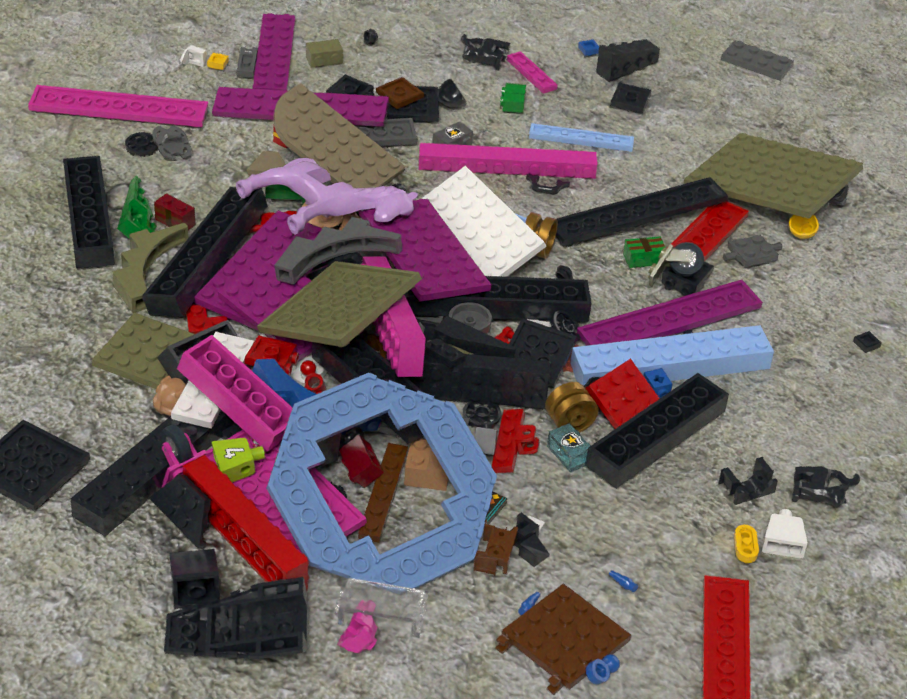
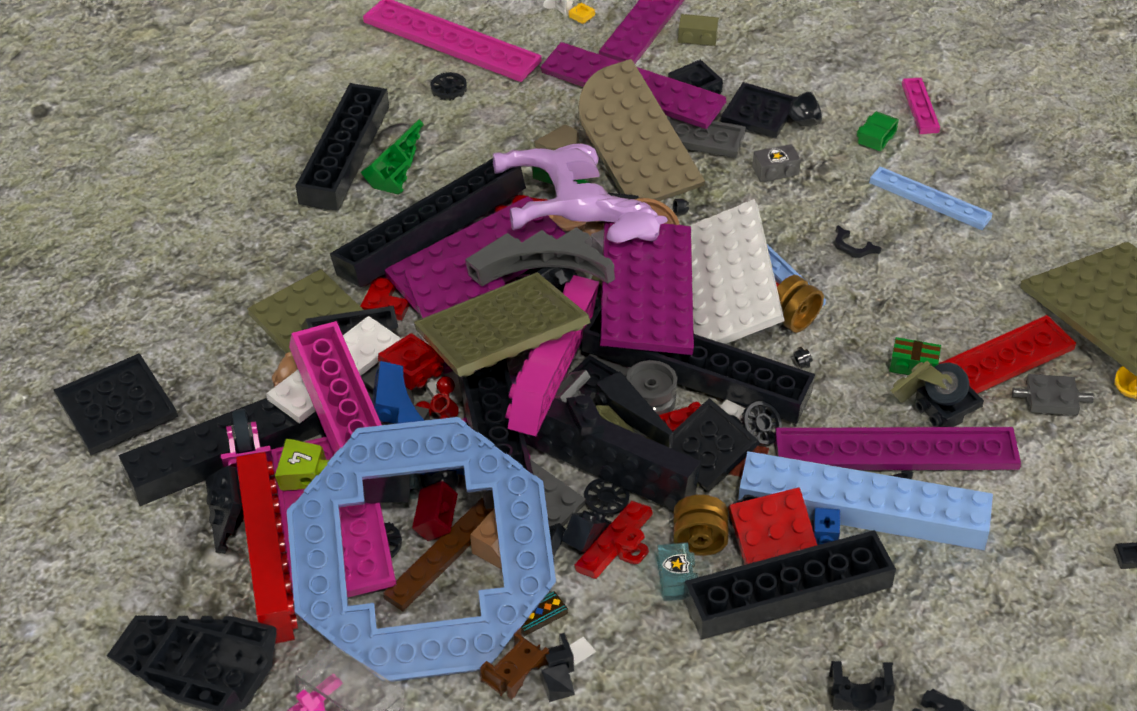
camera: 30 degrees right, 5 degrees up
olive arch [112,223,188,313] -> none
dark grey shield [152,126,192,159] -> none
dark red brick [154,193,196,231] -> none
black slope [169,549,220,609] -> none
dark grey plate [236,47,258,78] -> none
black plate [363,29,378,45] -> none
reddish brown tile [376,77,424,109] -> none
dark pink brick [419,143,597,179] -> none
black animal [461,34,511,71] -> none
black plate [556,177,728,246] -> none
blue plate [578,39,599,56] -> none
black wedge [596,39,660,82] -> none
black plate [610,82,652,113] -> none

